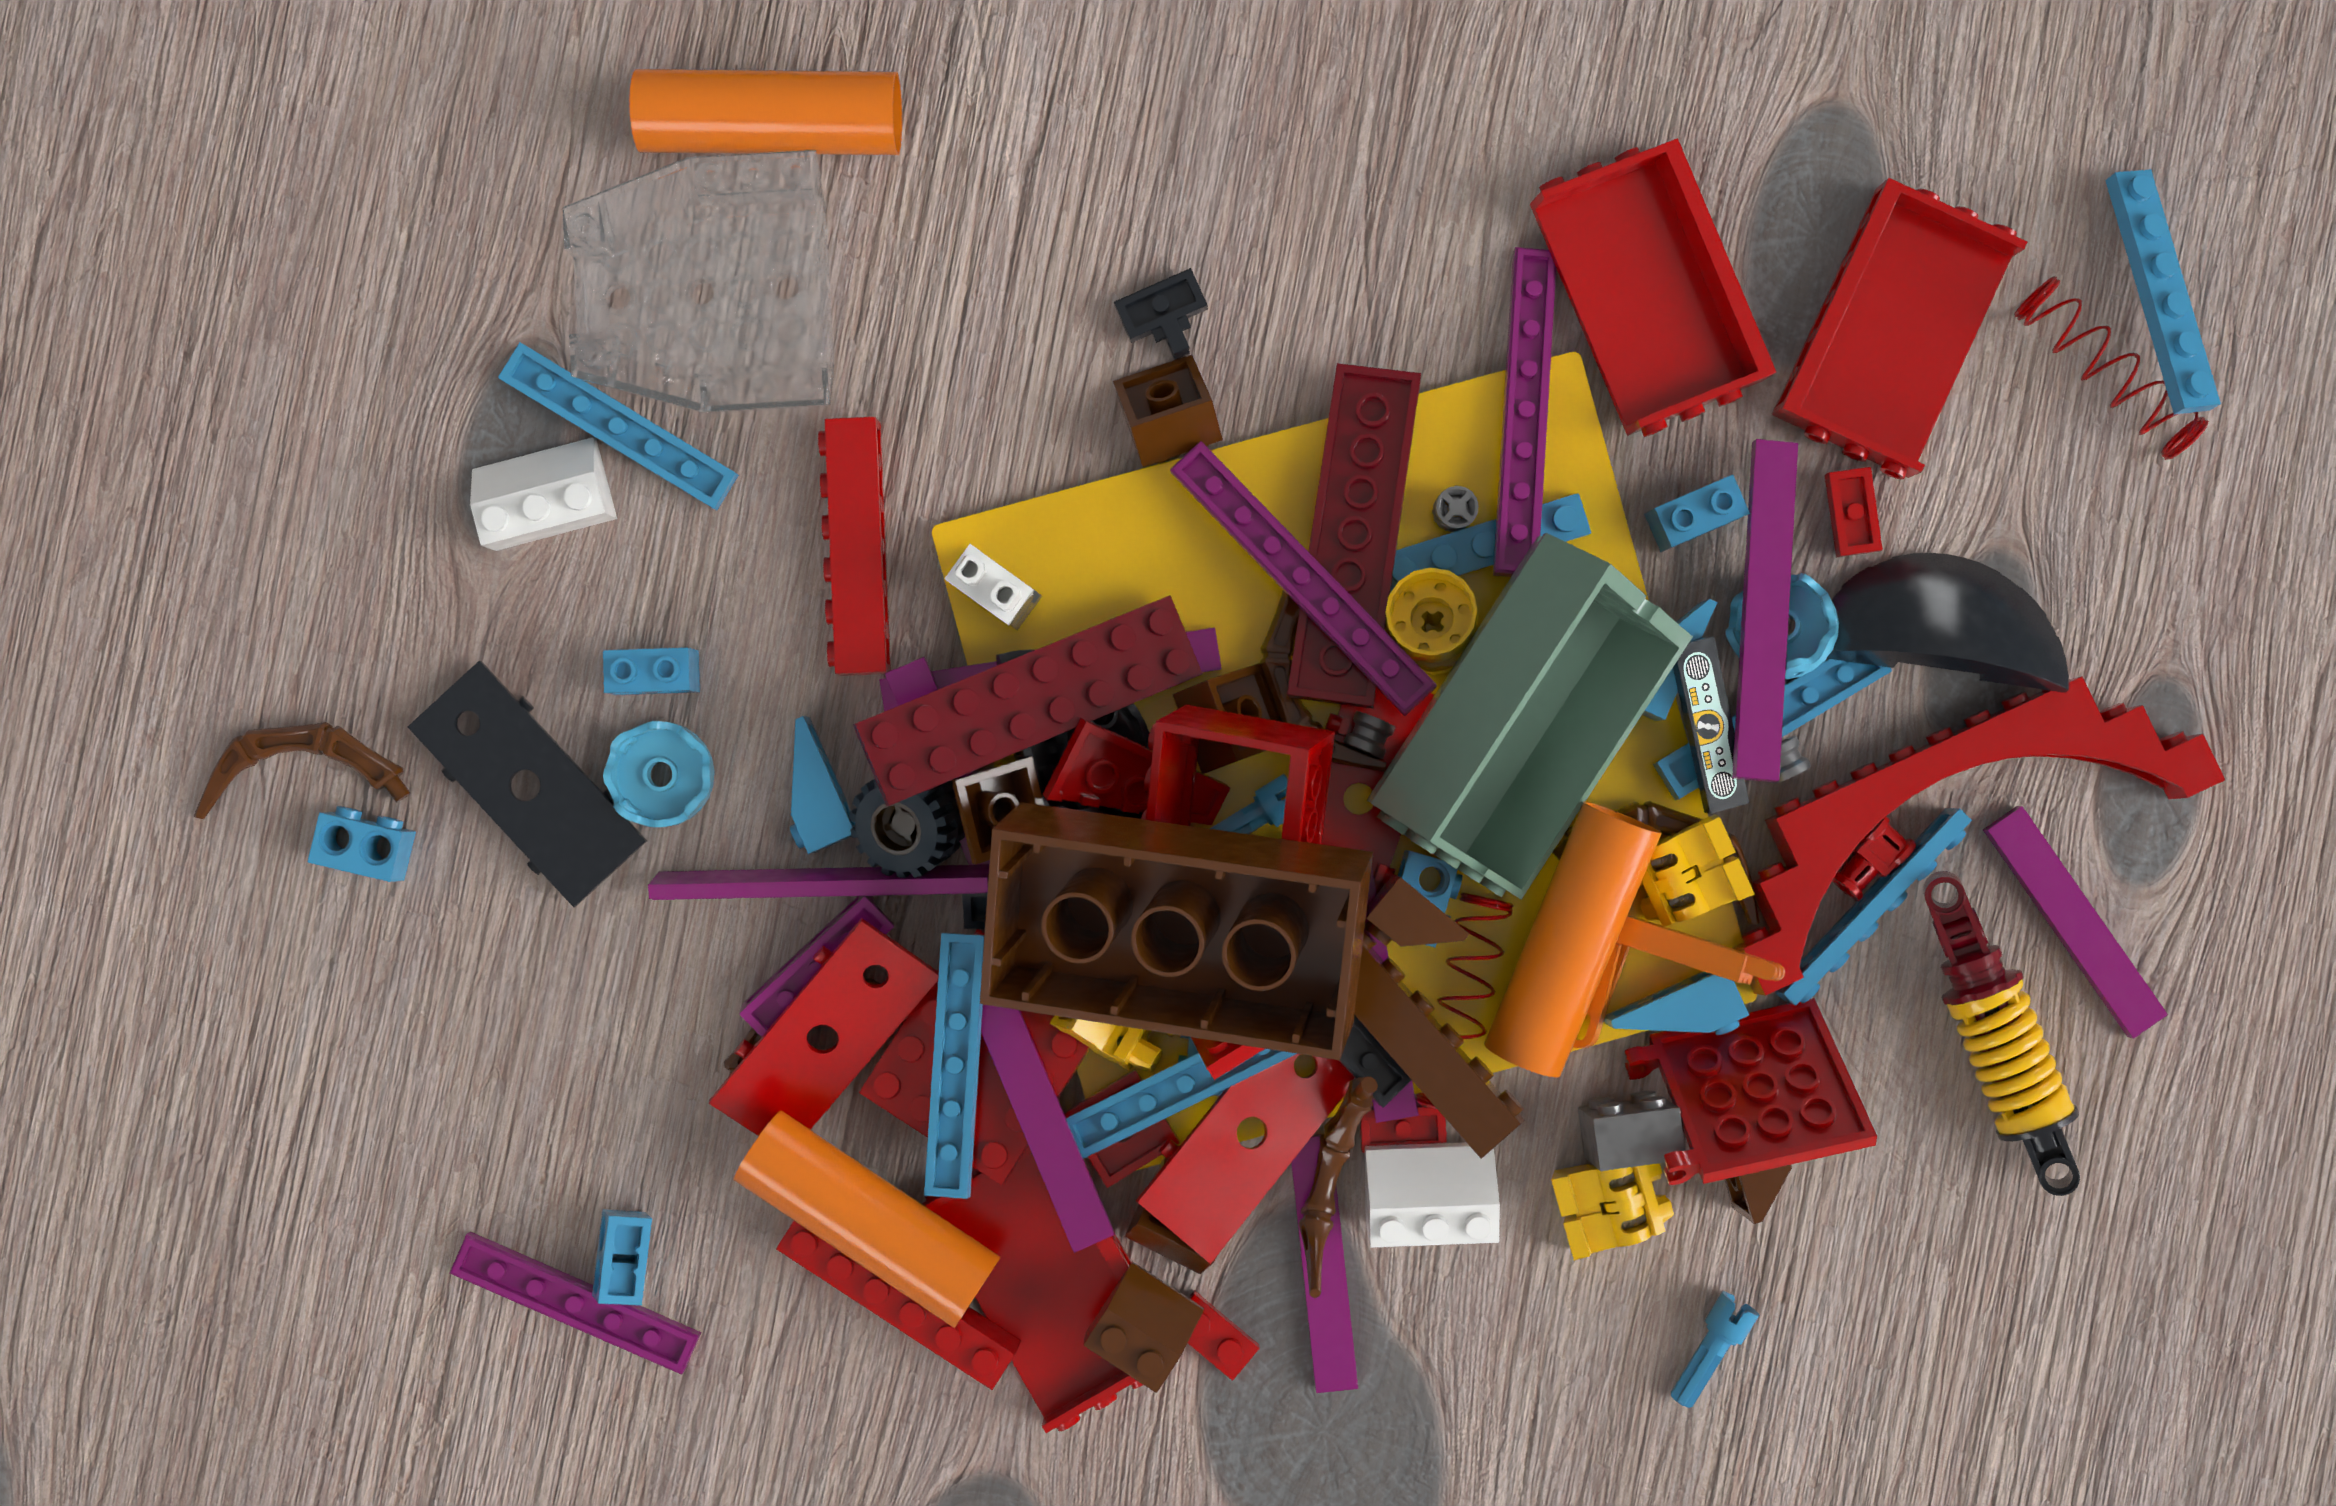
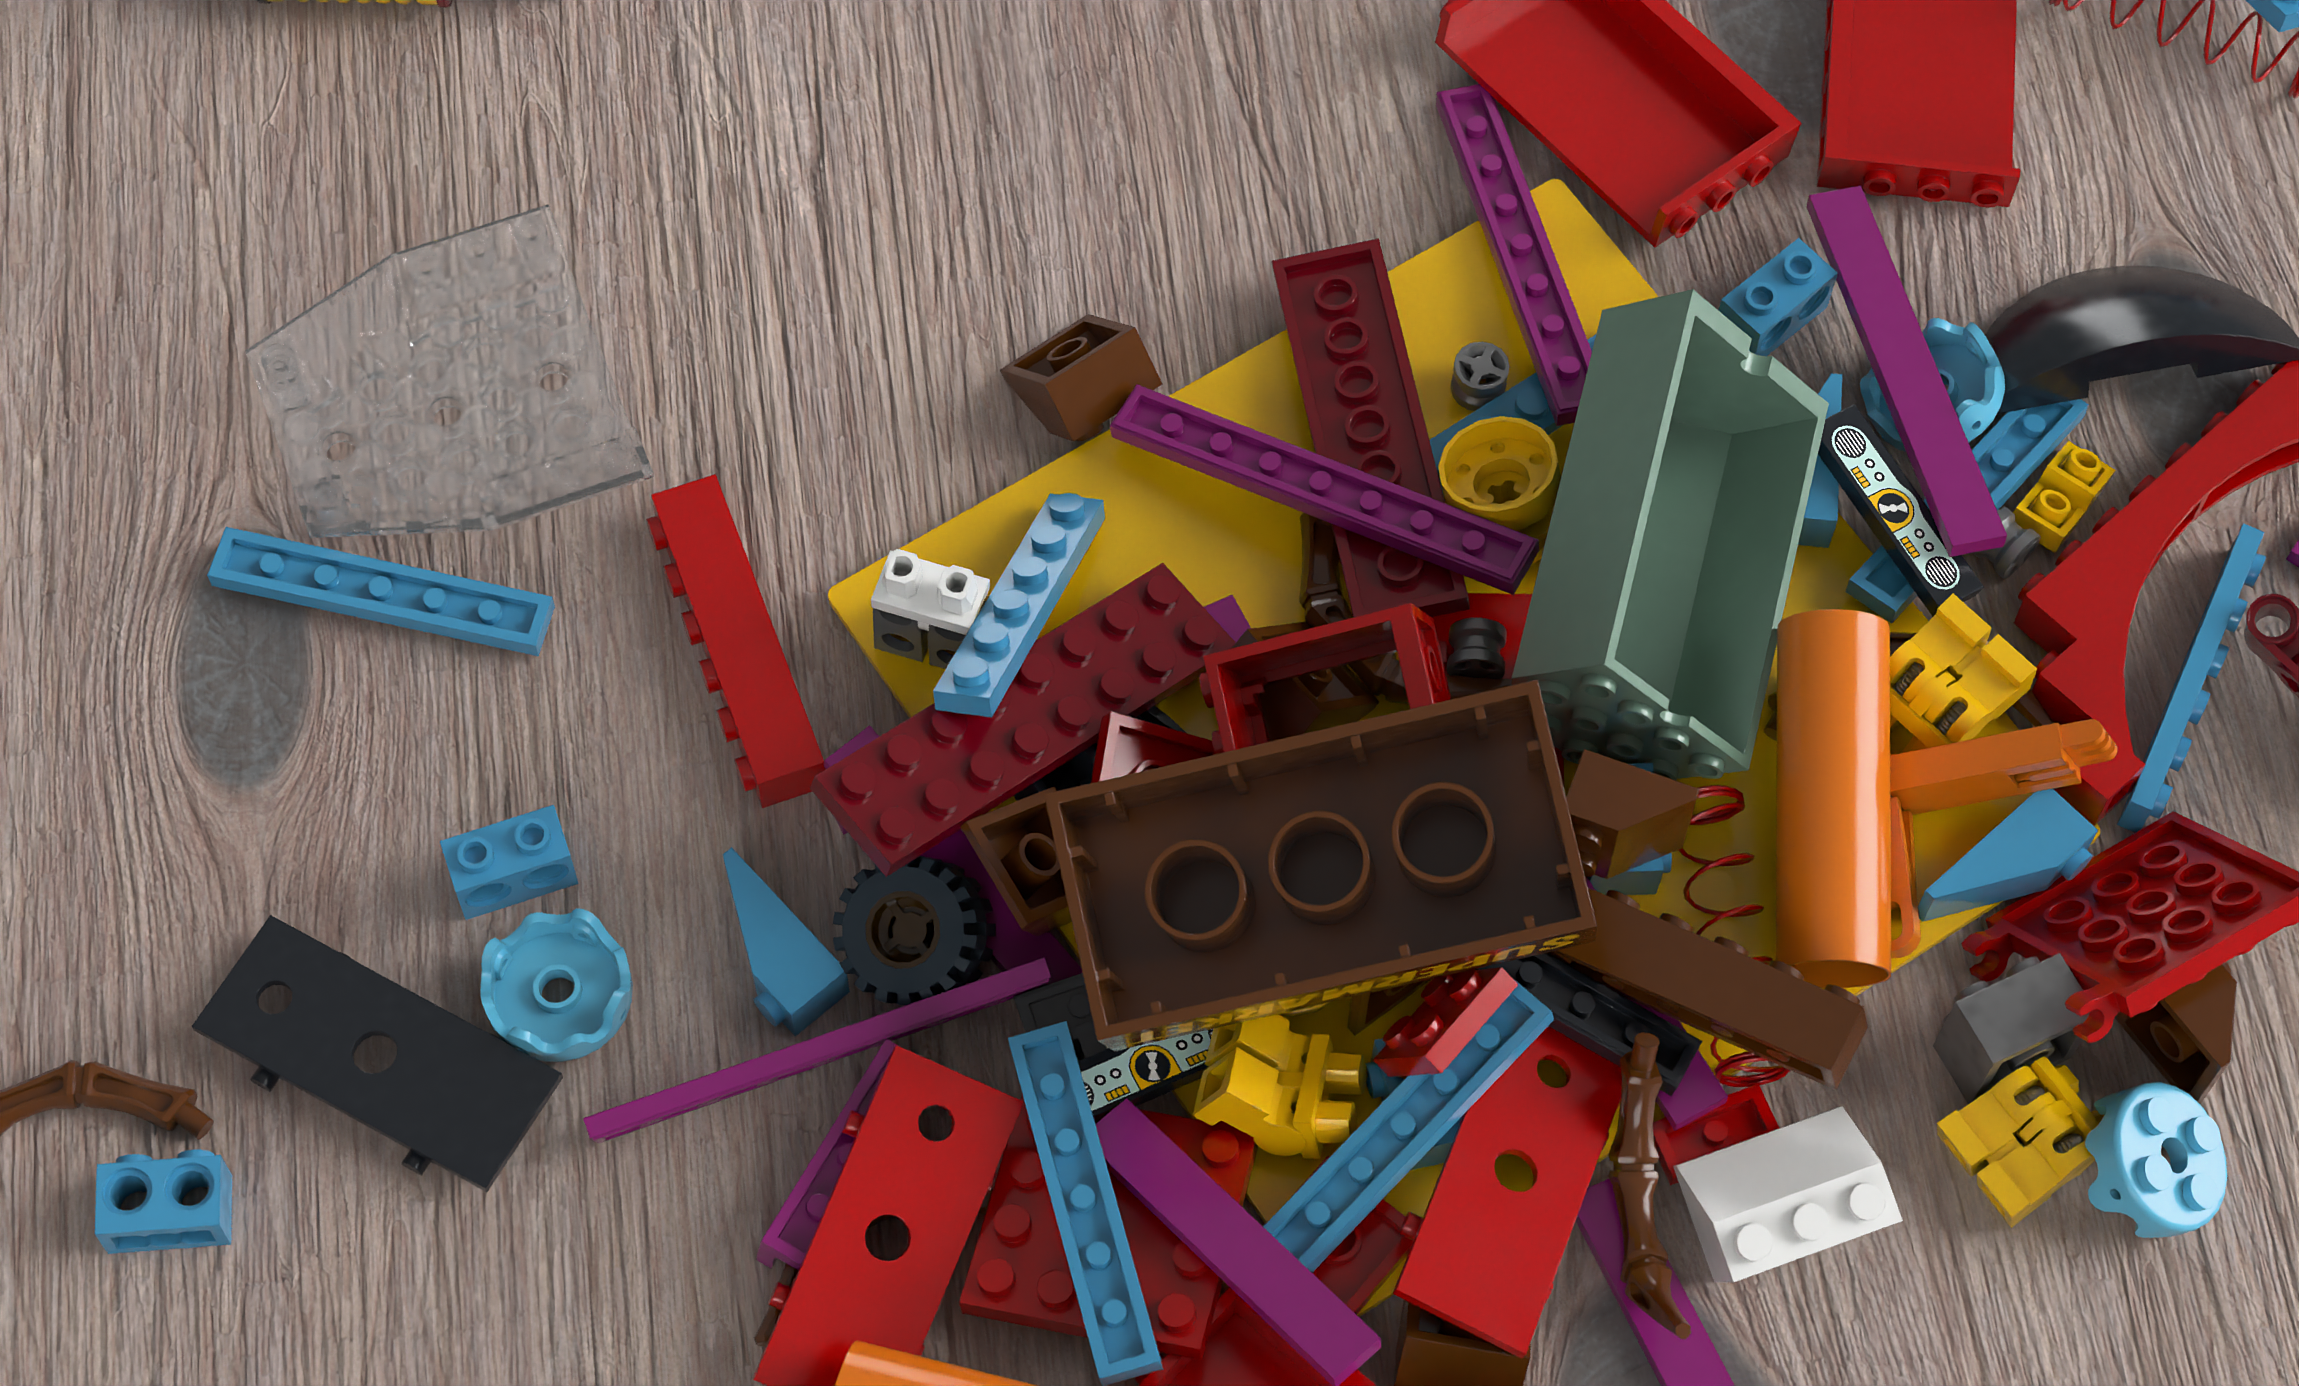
camera: 20 degrees left, 25 degrees down
white slope [470,437,617,551] -> none
orange piece [629,69,902,155] -> none
black hinge [1114,268,1208,360] -> none
dark azure piece [1671,1291,1760,1408] -> none
red plate [1824,467,1883,558] -> none
red connector [1832,816,1917,902] -> none
none -> dark azure plate [933,493,1105,717]
none -> yellow slope [2013,441,2116,553]
none -> medium azure plate [2085,1082,2227,1238]

